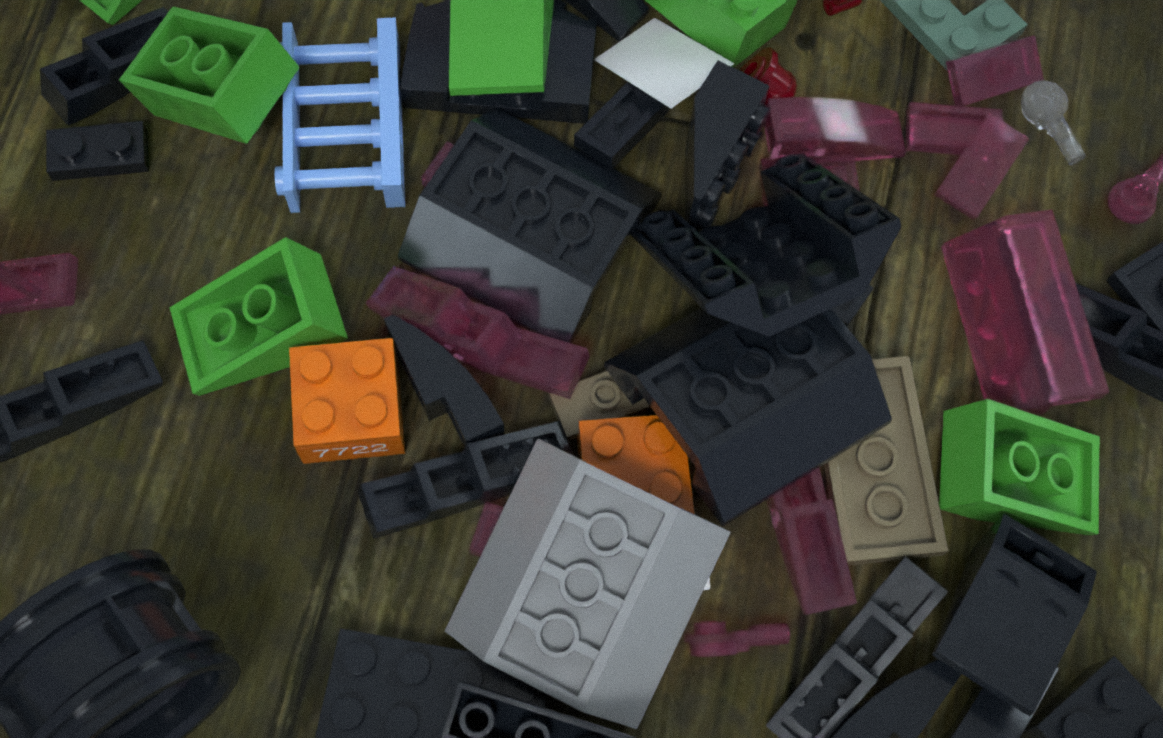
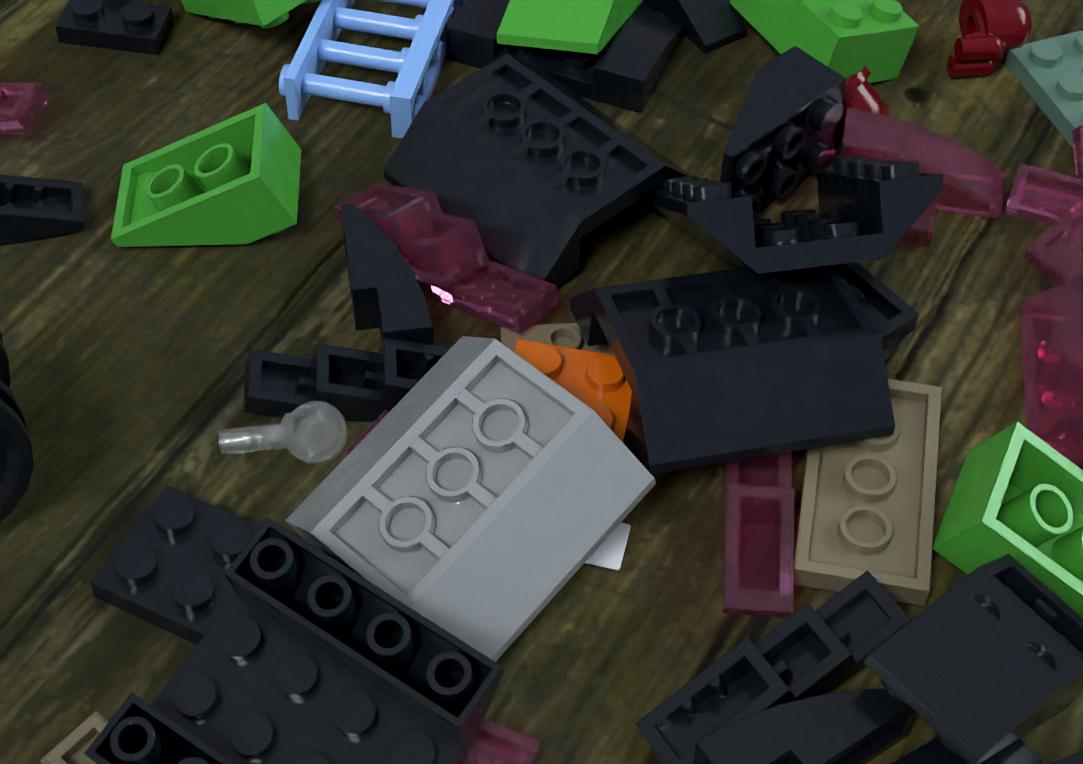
camera: 20 degrees right, 20 degrees down
orange brick [289,338,405,464] -> none
black plate [574,82,669,170] -> none
white sticker [594,18,734,109] -> none
clear pink plate [684,621,790,657] -> none
none -> clear plate [219,401,348,465]

